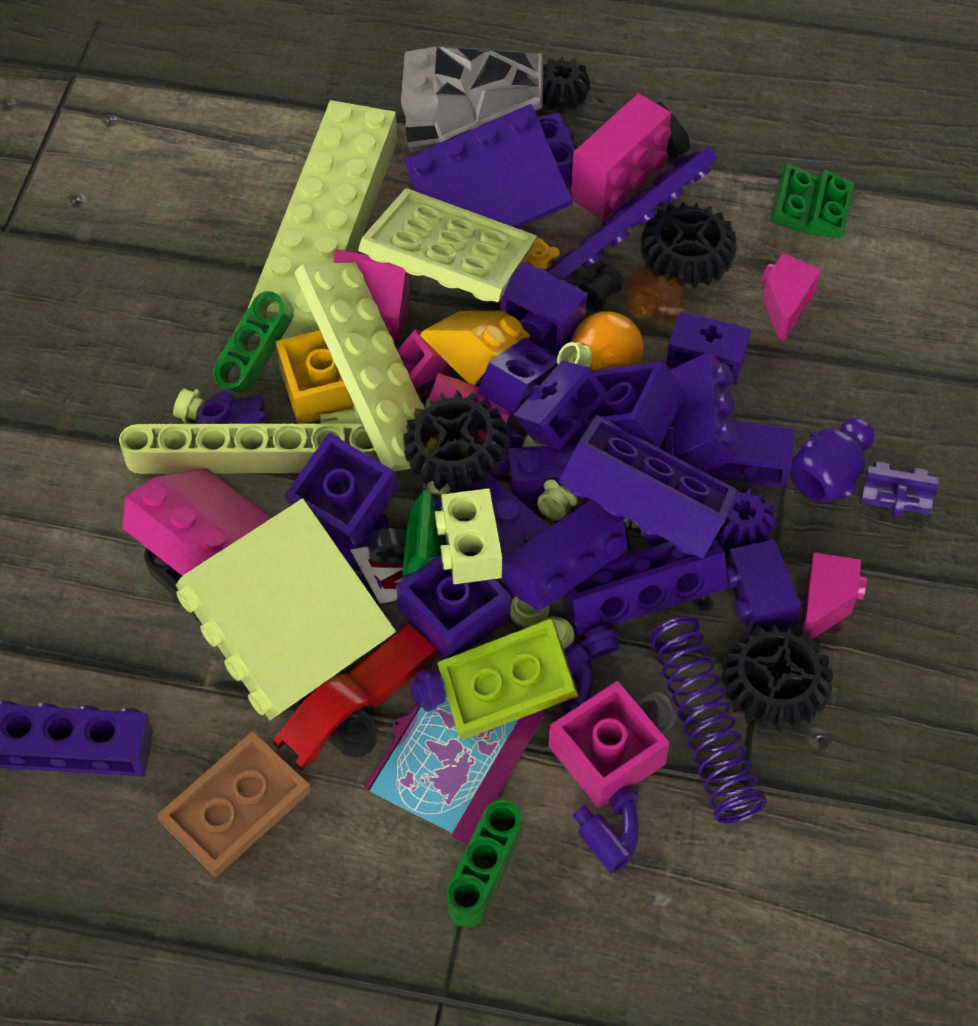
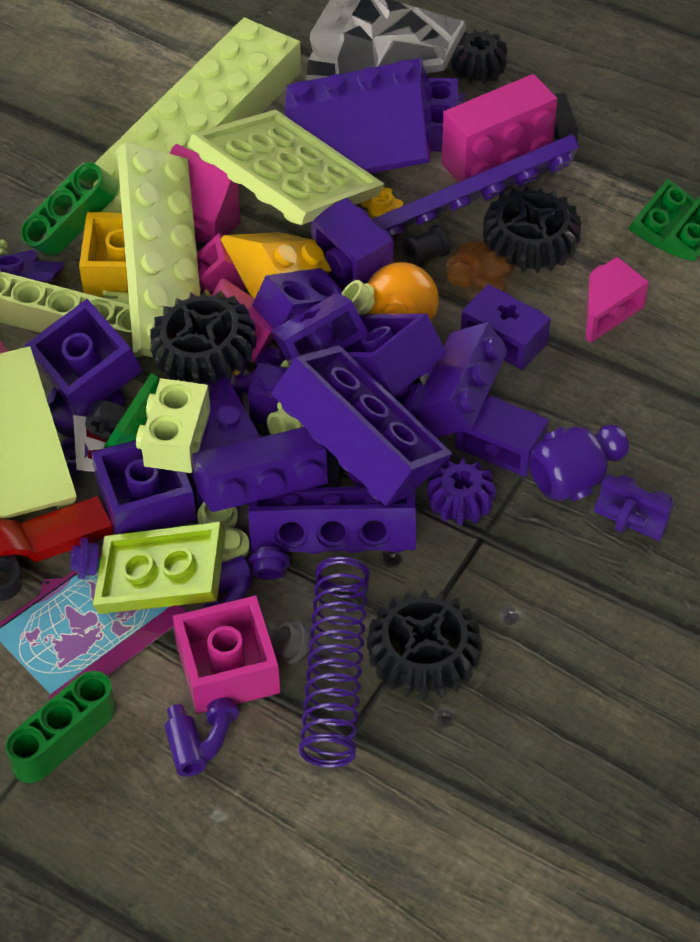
camera: 20 degrees right, 5 degrees down
dark purple brick [726,539,801,635] -> none
dark pink slope [801,552,867,642] -> none

